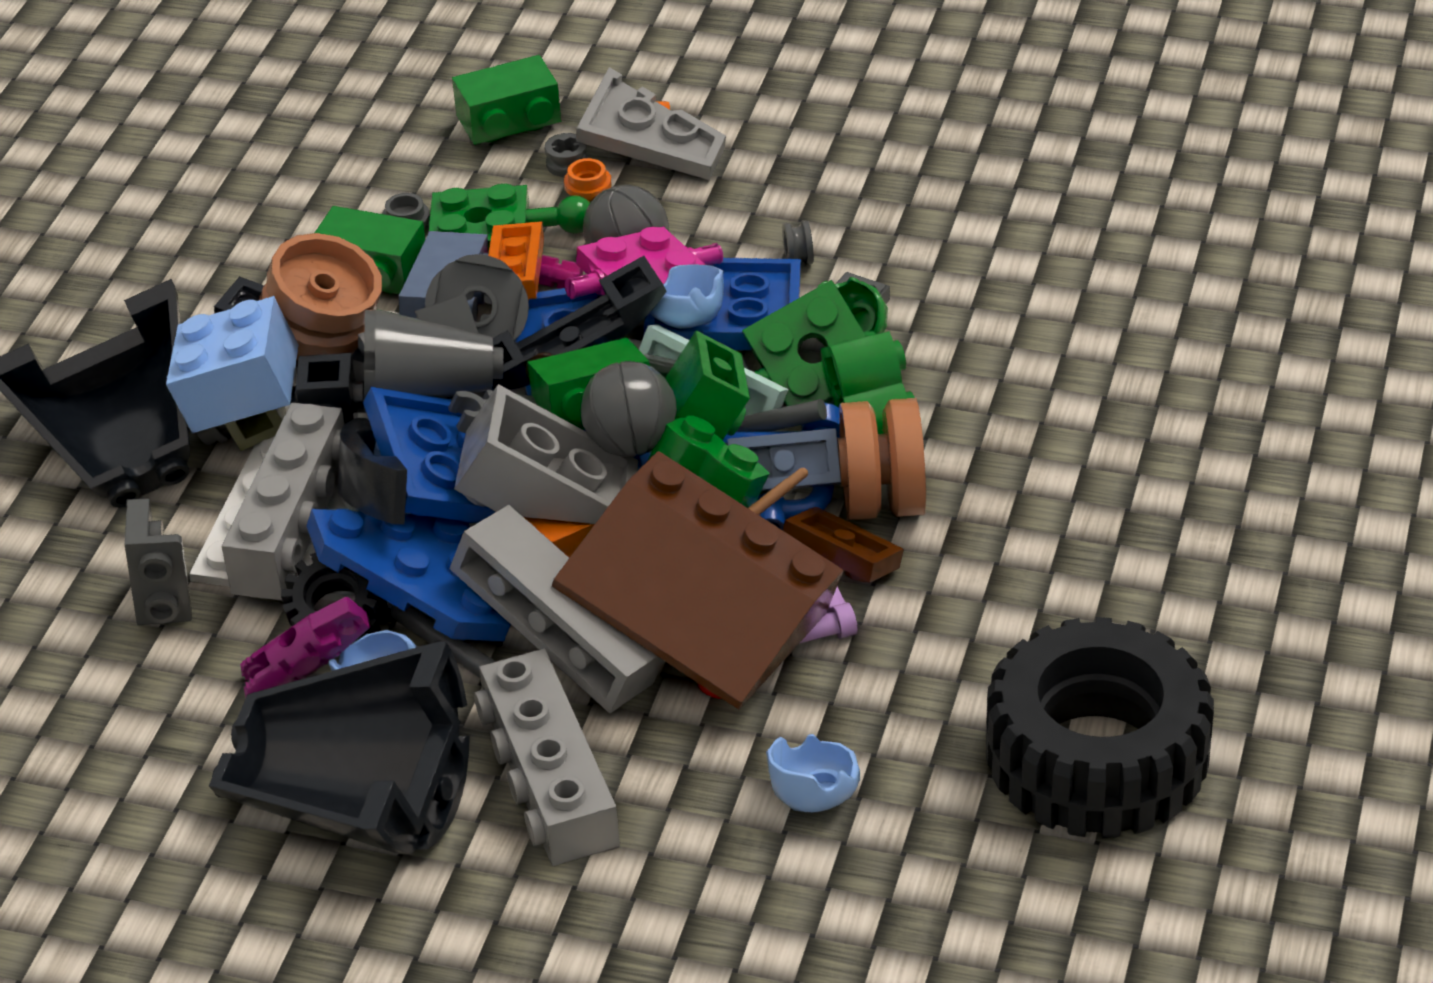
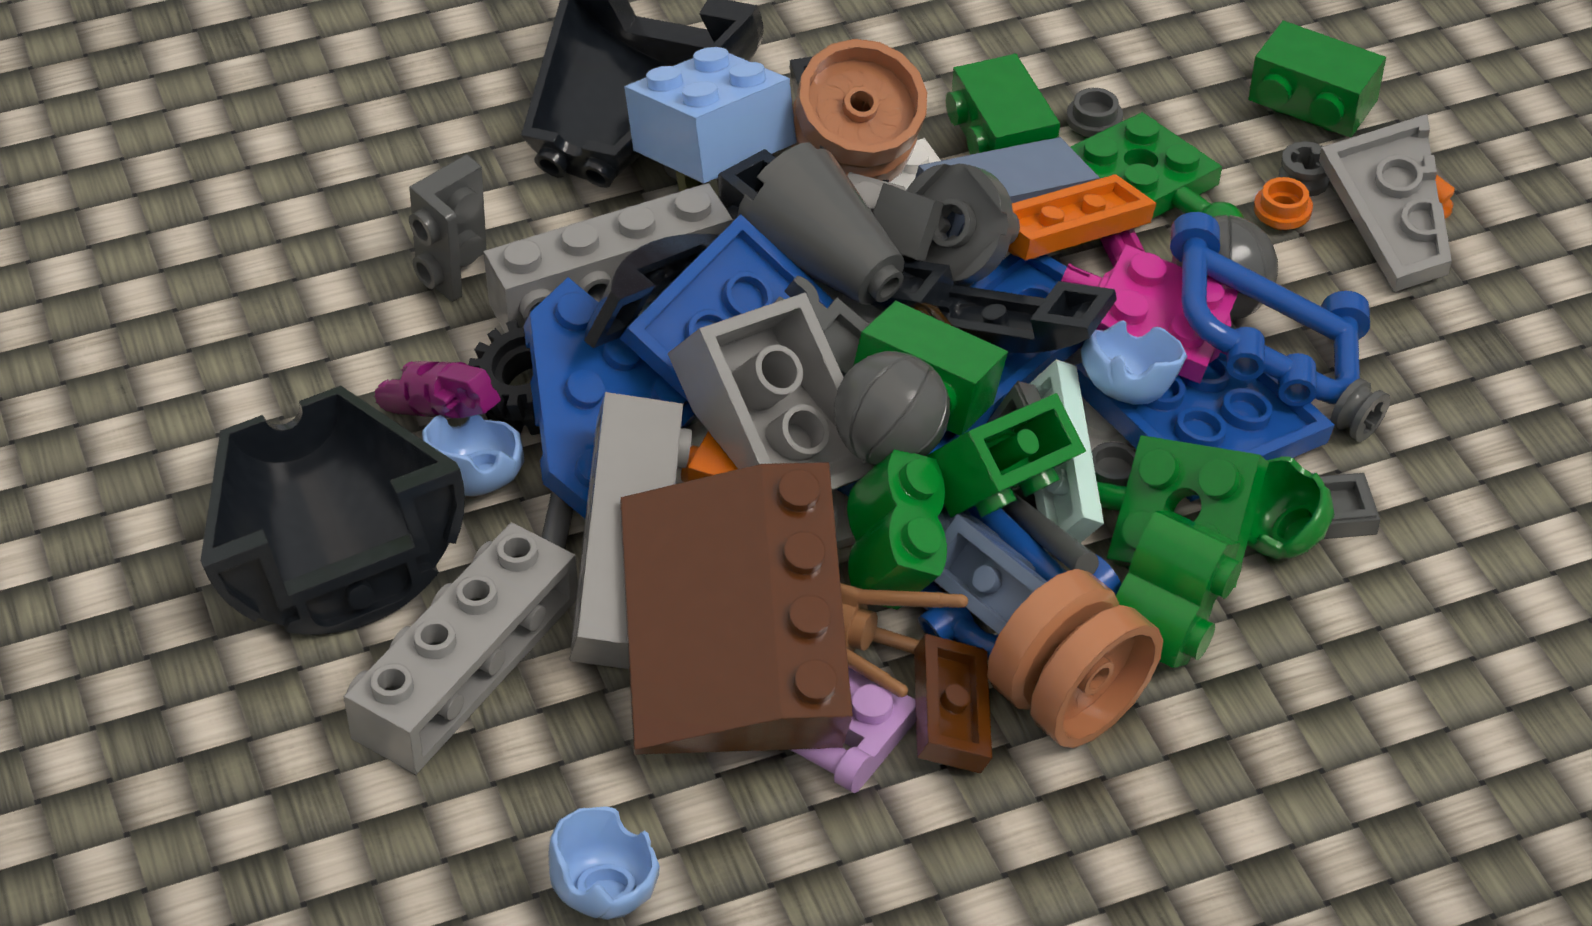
camera: 50 degrees right, 5 degrees up
none -> blue bar [1170,212,1370,406]

